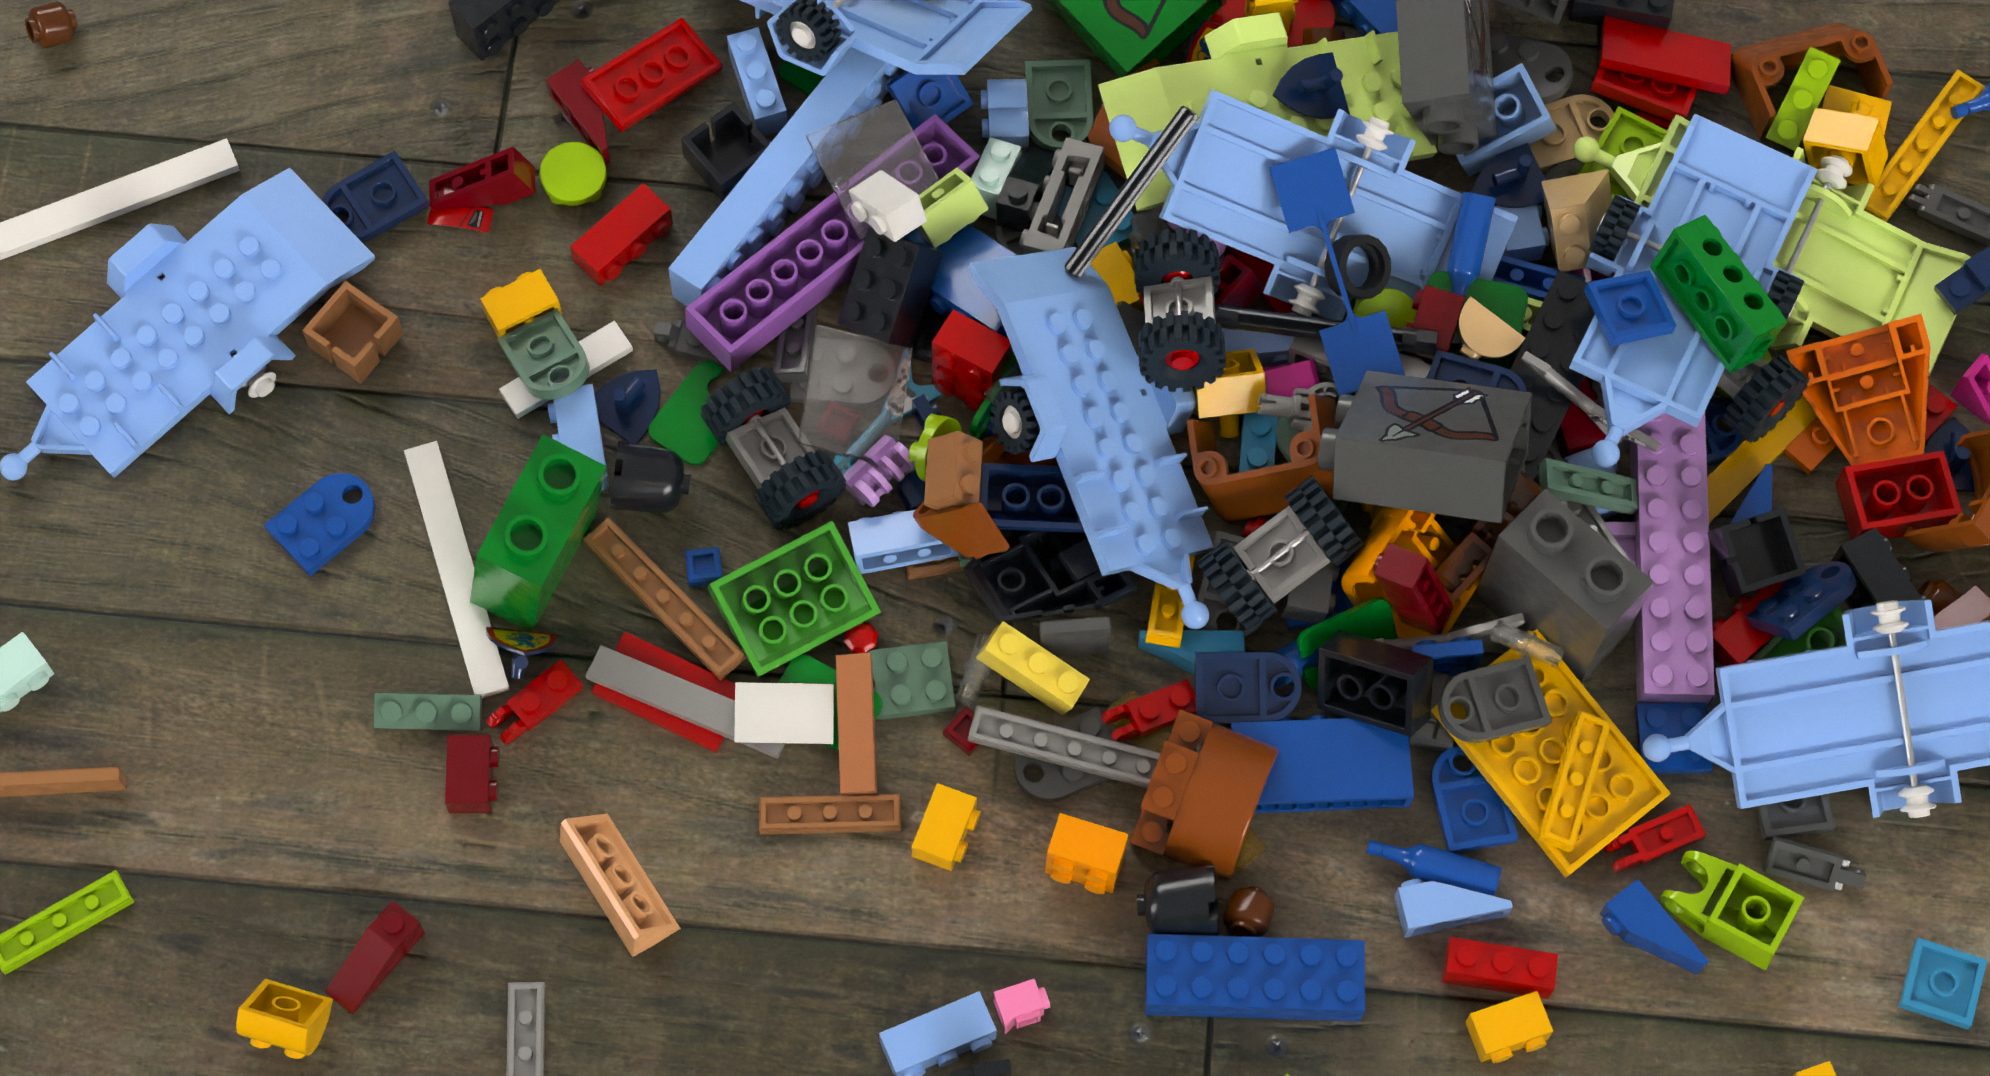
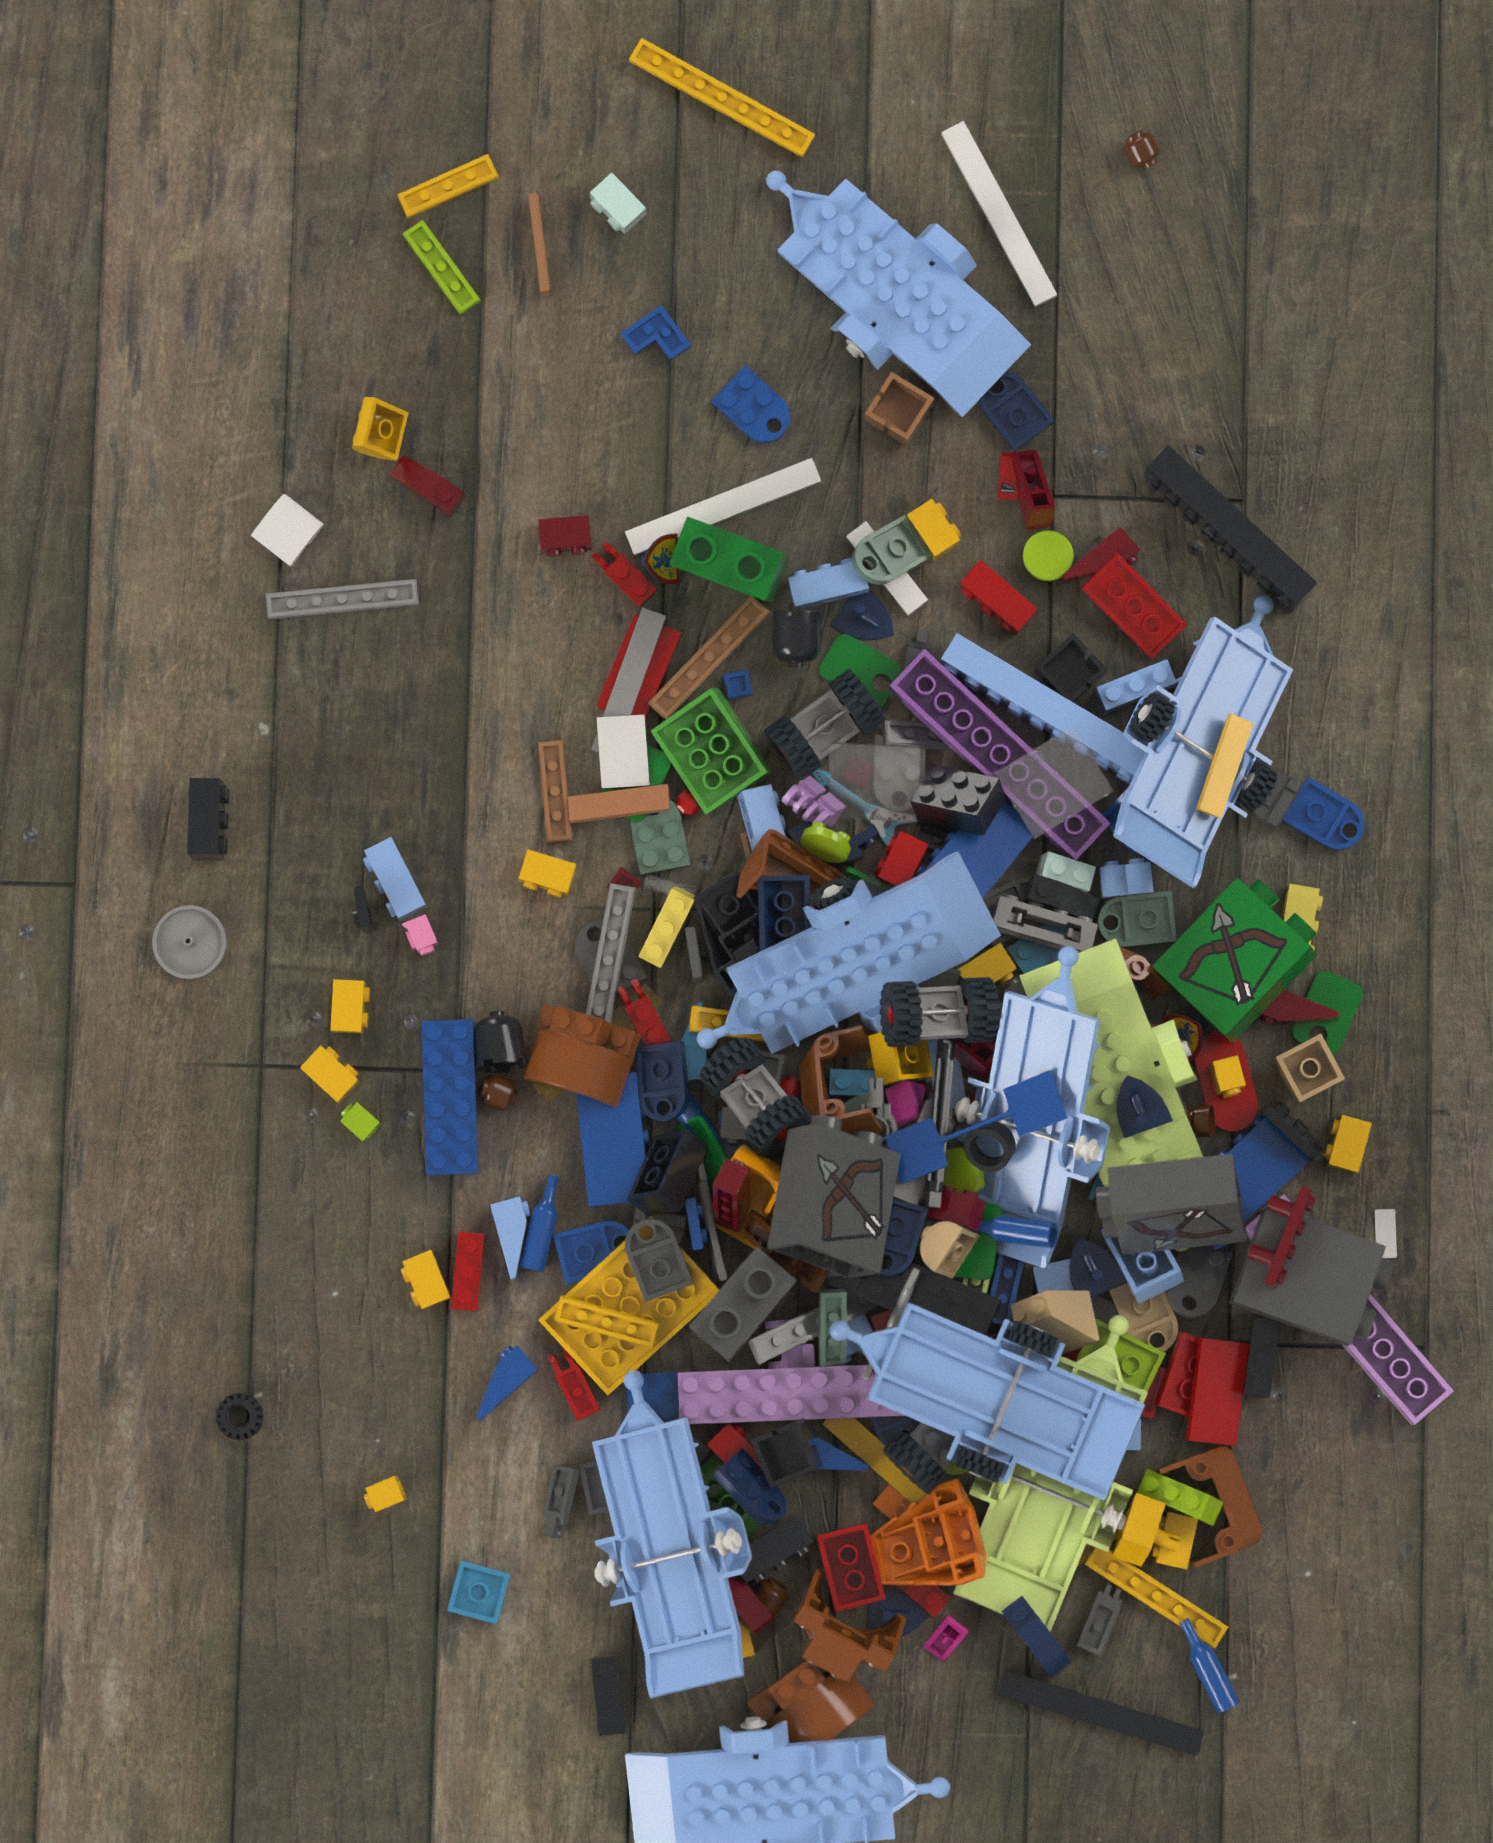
camera: 90 degrees right, 15 degrees up
sand green plate [374,692,482,731] -> none
light nougat slope [560,813,681,957] -> none
white brick [849,170,927,242] -> none
yellowish green brick [916,167,989,248] -> none
medium nougat slope [924,431,983,511] -> none
light orange brick [1045,813,1129,894] -> none
axle [1064,106,1198,278] -> none
clear pin [1490,620,1564,668] -> none
blue plate [1584,270,1677,346] -> none
green brick [1650,215,1788,373] -> none
lime brick [1659,850,1805,971] -> none
none -> blue plate [621,305,691,361]

